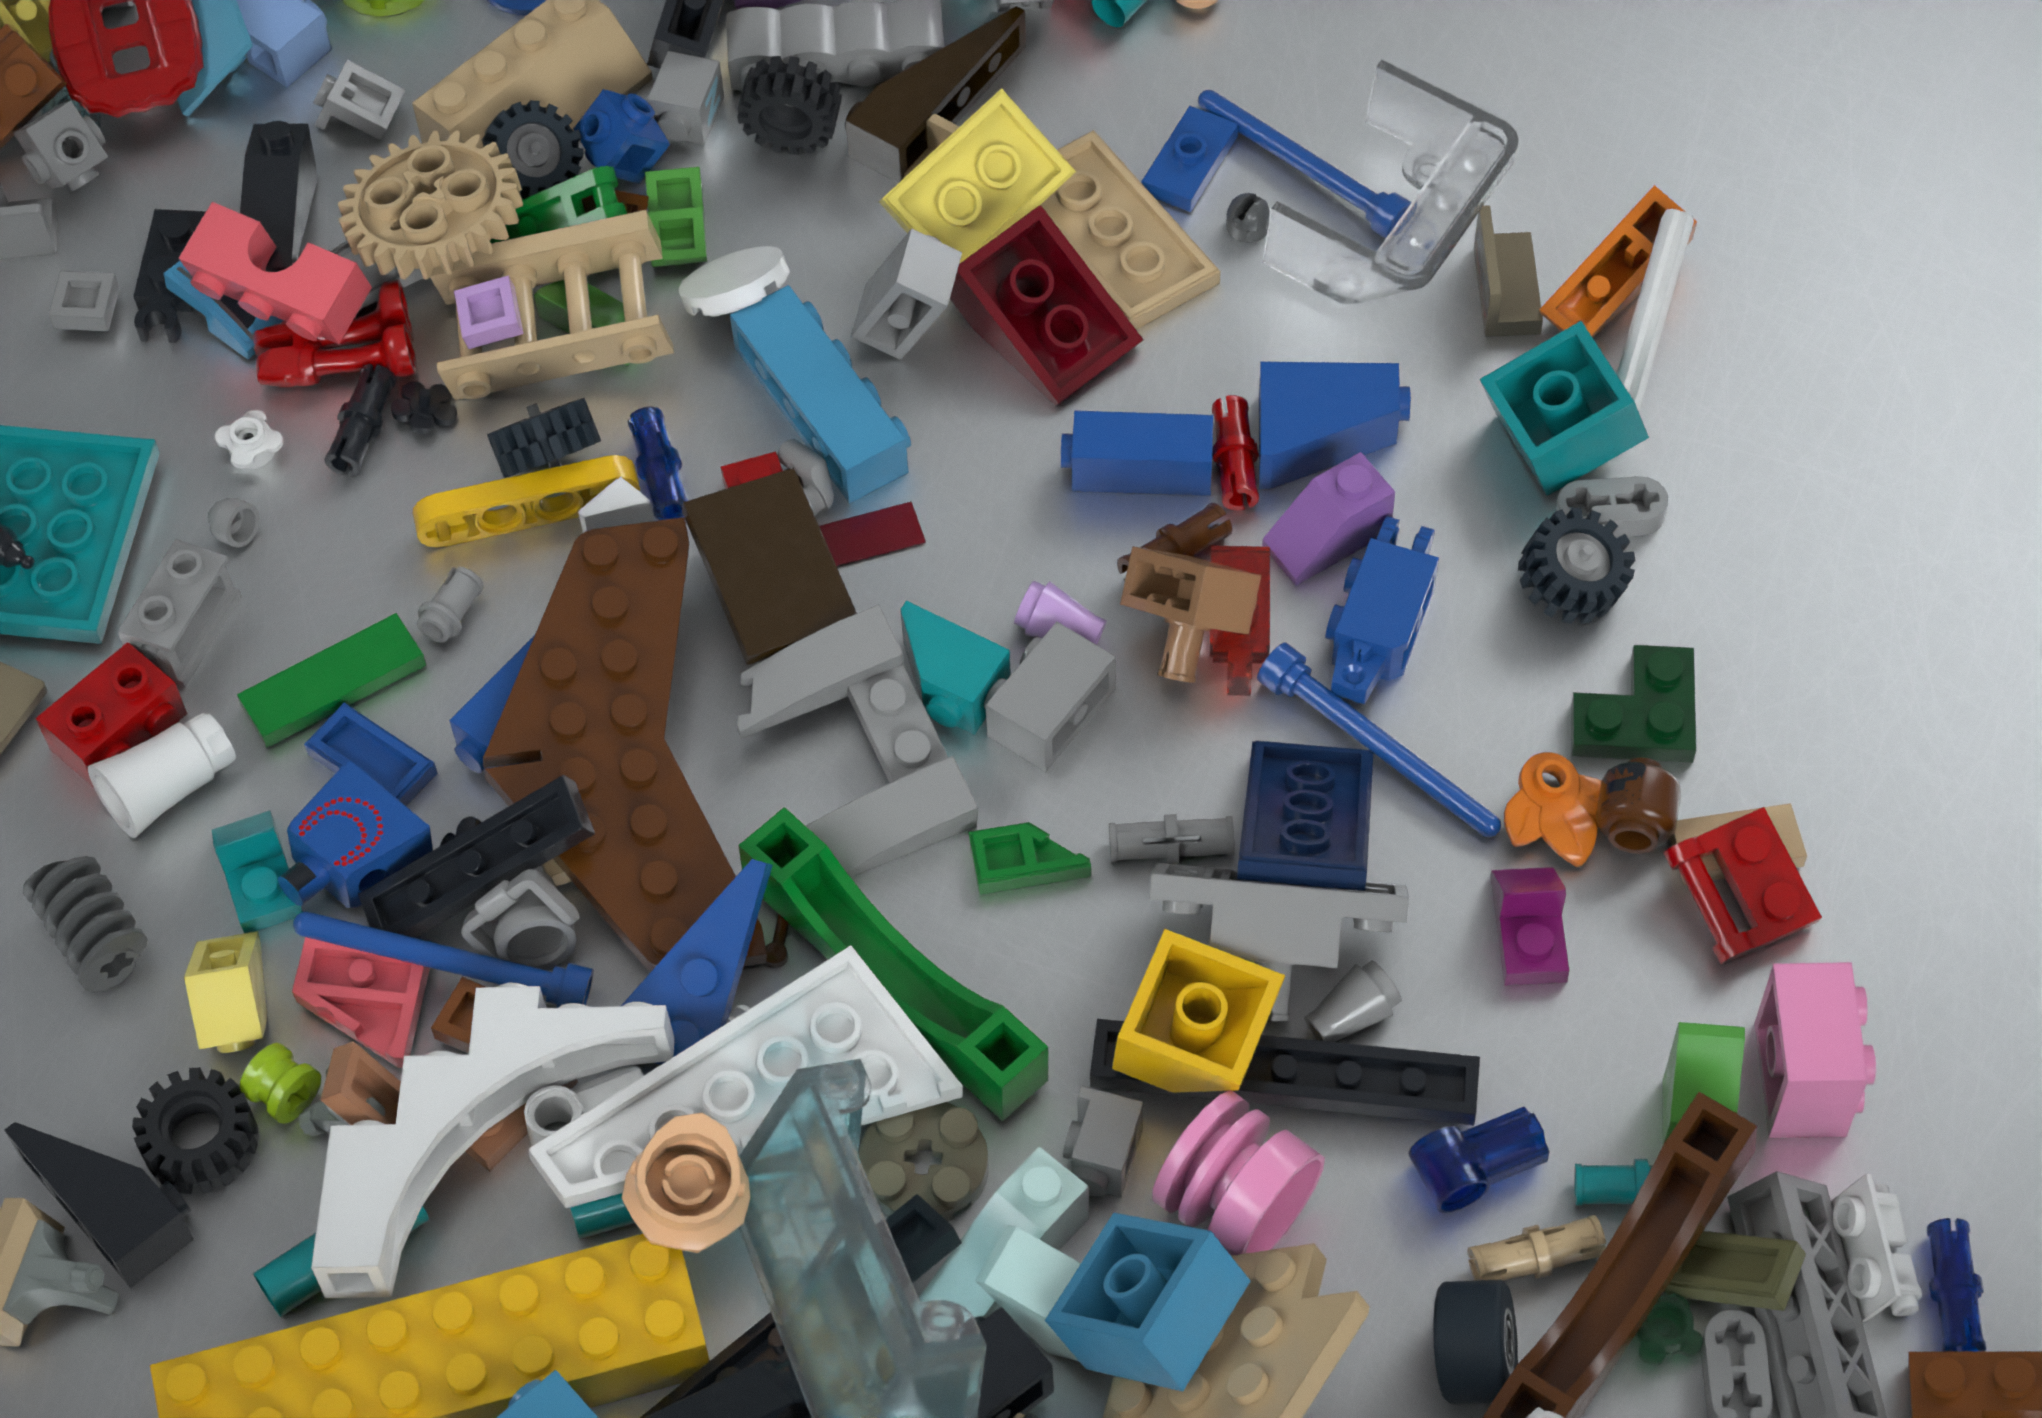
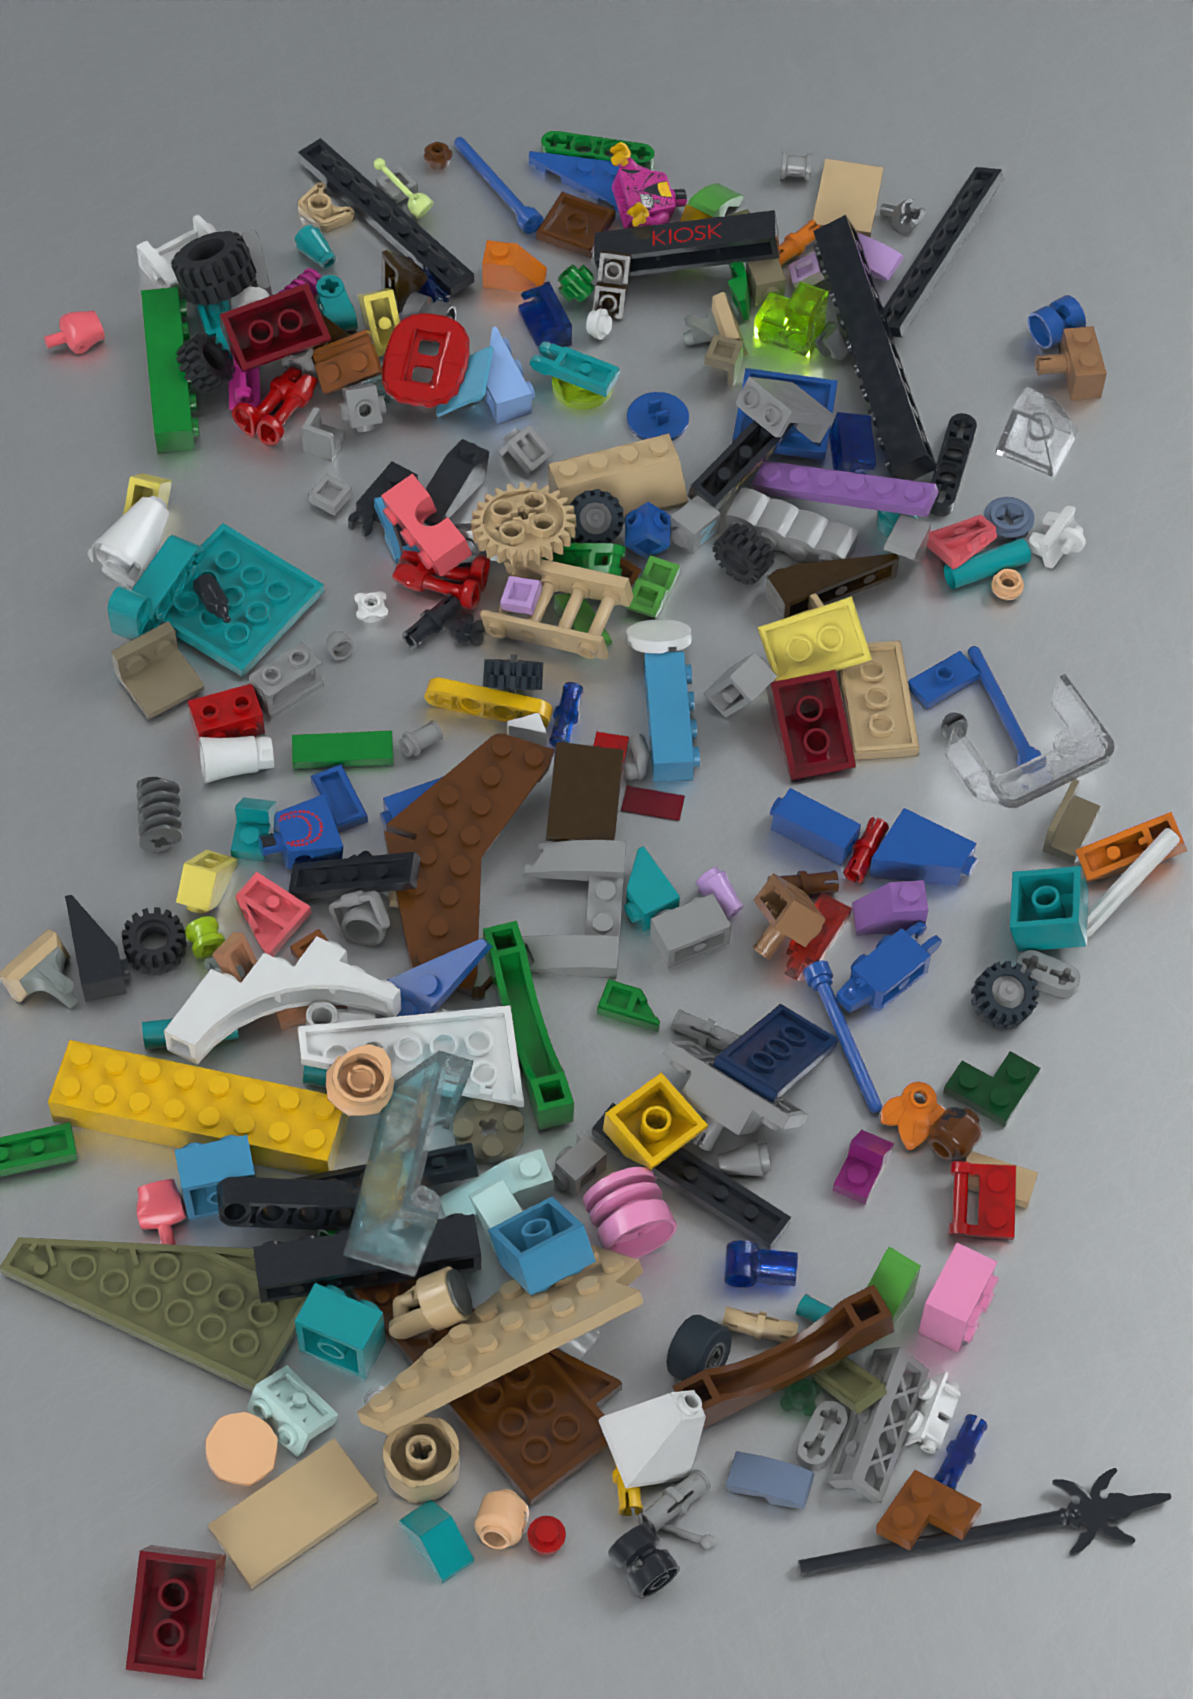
camera: 25 degrees right, 0 degrees up
blue piece [293,912,594,1008] -> none

